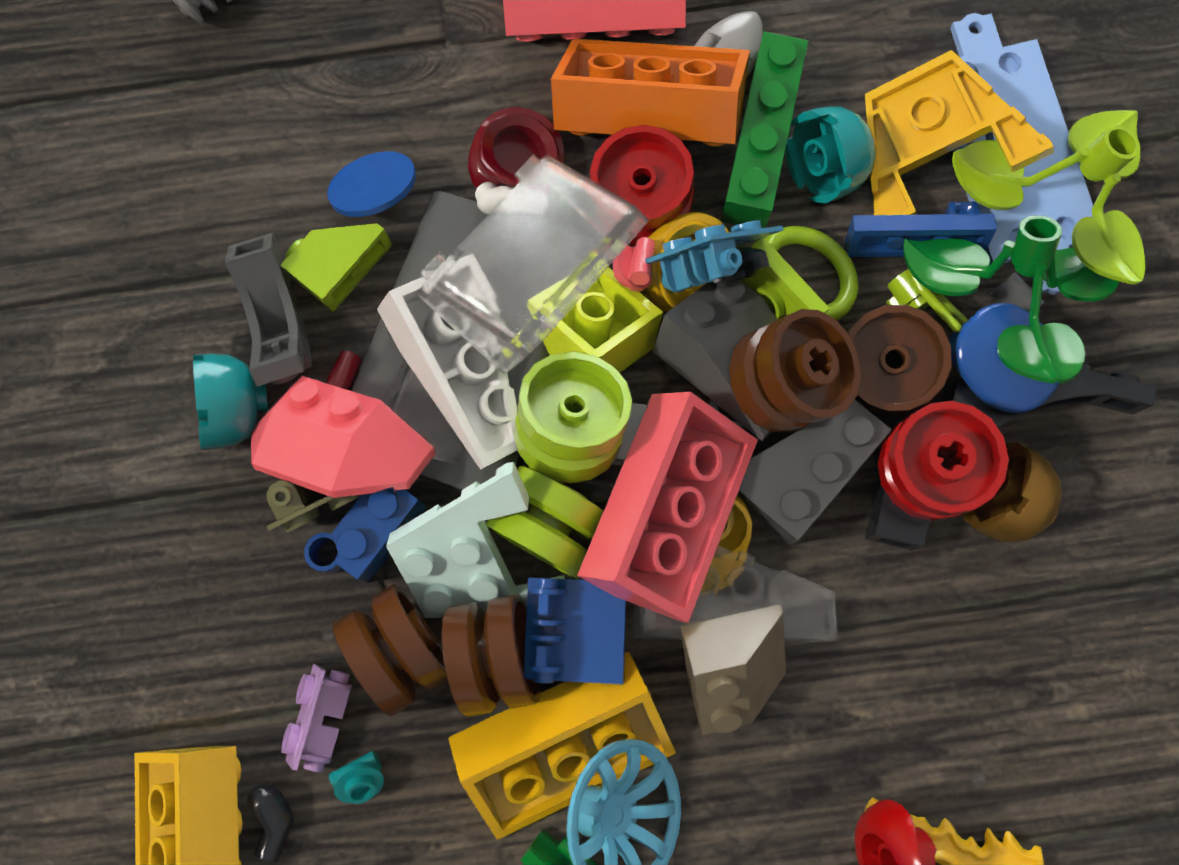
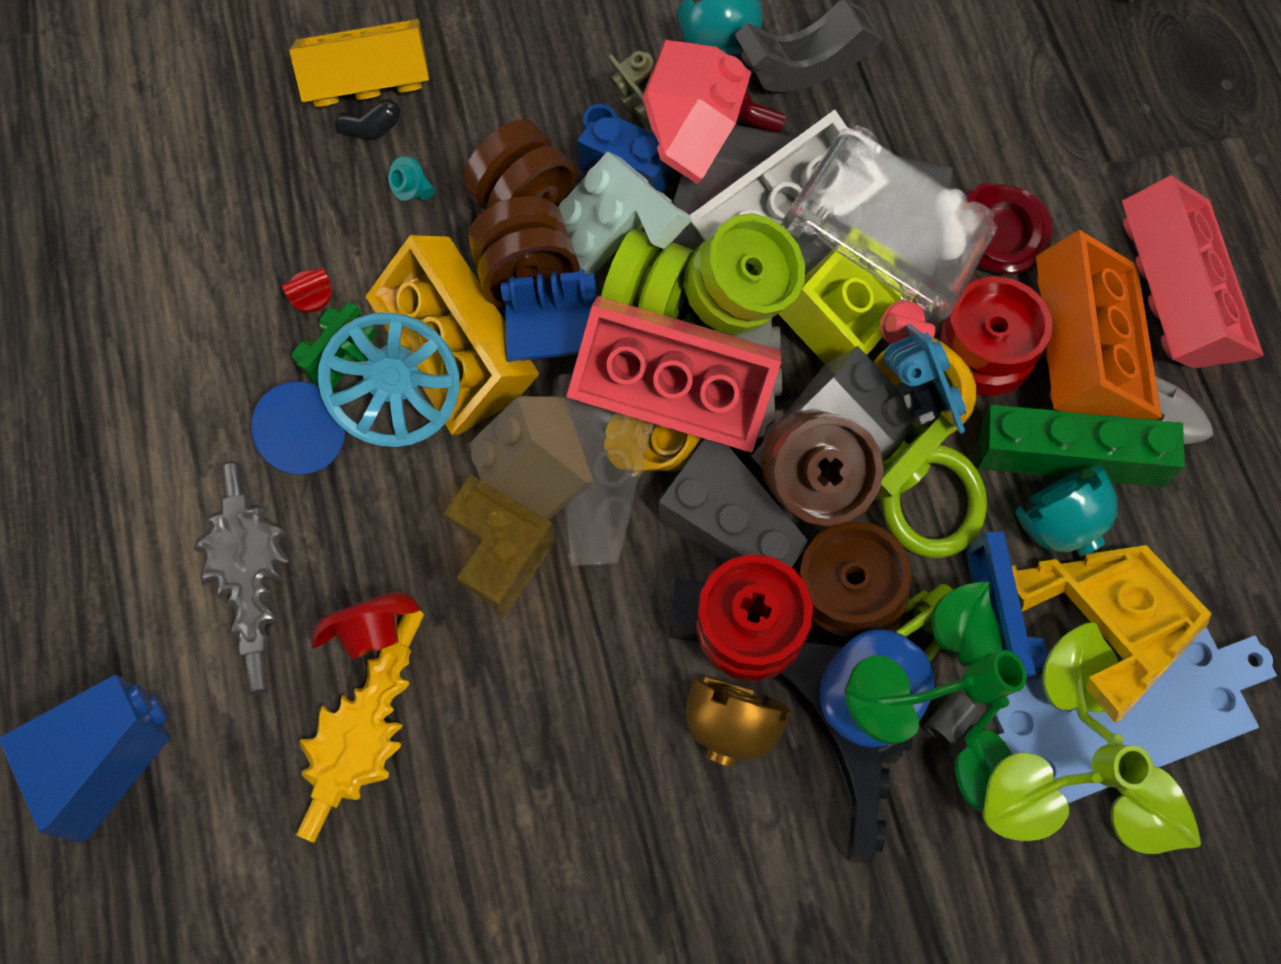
camera: 80 degrees right, 10 degrees down
lime slope [280,224,393,312] -> none
lavender hinge [281,664,352,772] -> none
blue piece [327,151,416,217] -> none
none -> clear yellow panel [444,475,556,617]

